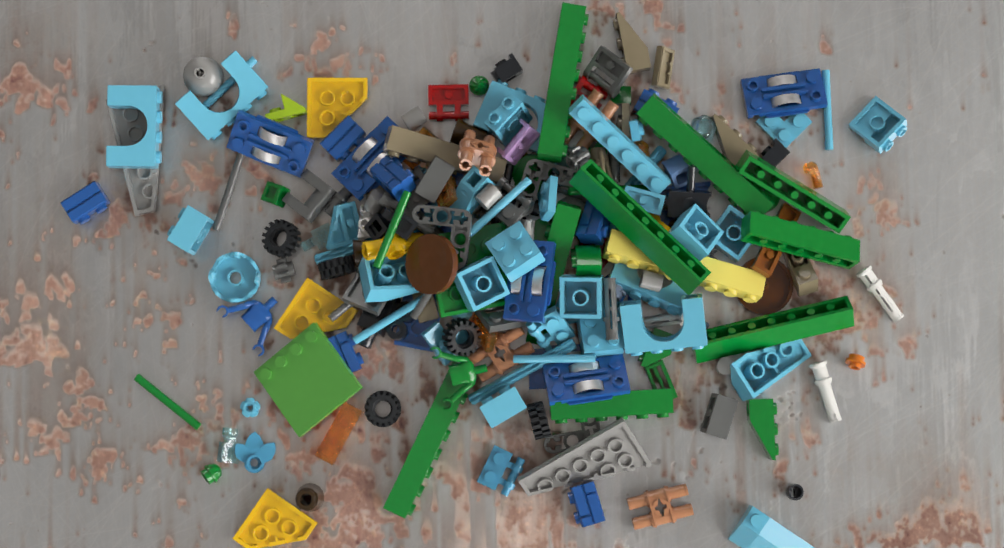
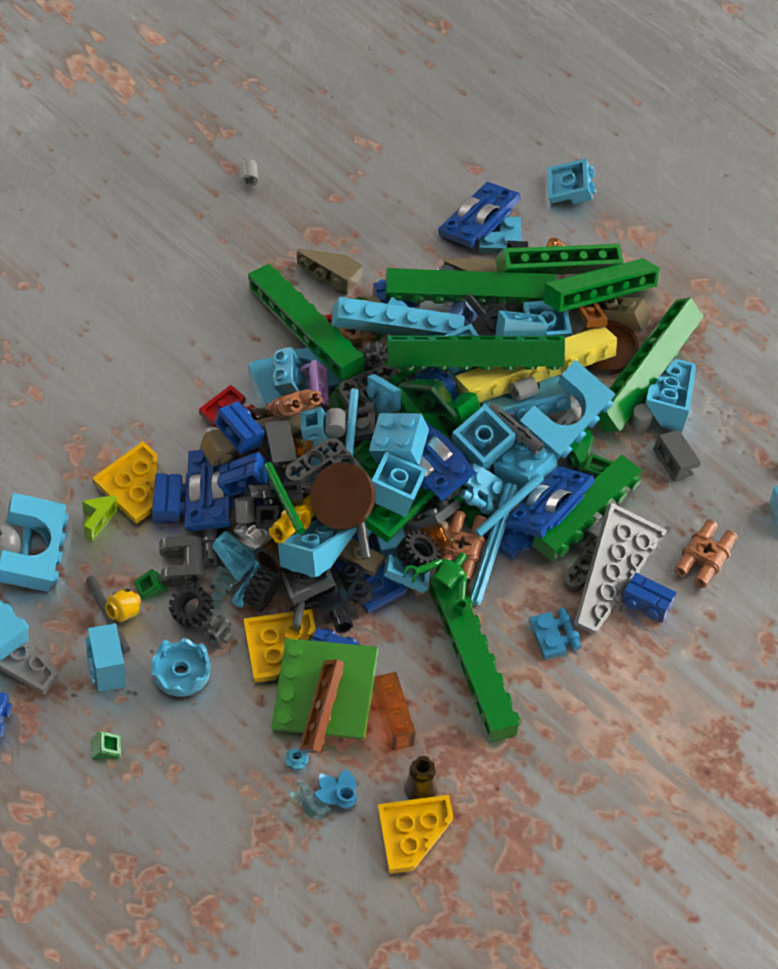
camera: 45 degrees left, 30 degrees down
green bar [134,374,202,430] -> none
green plate [200,464,222,485] -> none
blue piece [216,297,278,356] -> none
blue piece [226,110,315,178] -> none
medium azure bar [352,295,422,344] -> none
black tyre [364,391,402,427] -> none
green plate [469,76,489,96] -> none
medium azure brick [479,385,527,428] -> none
black brick [491,53,523,83] -> none
black tyre [527,401,551,440] -> none
dark grey plate [583,45,633,98] -> none
dark tan plate [651,46,675,90] -> none
green slope [746,399,779,460] -> none
white pin [809,360,842,423] -> none
medium azure bar [822,70,833,150] -> none
orange plate [845,353,866,370] -> none
white pin [856,265,904,323] -> none
none -> green slope [91,731,121,759]
none -> yellow head [105,589,141,622]
none -> blue brick [214,401,265,454]
none -> dark orange plate [299,659,345,753]
none -> dark green slope [399,379,456,417]

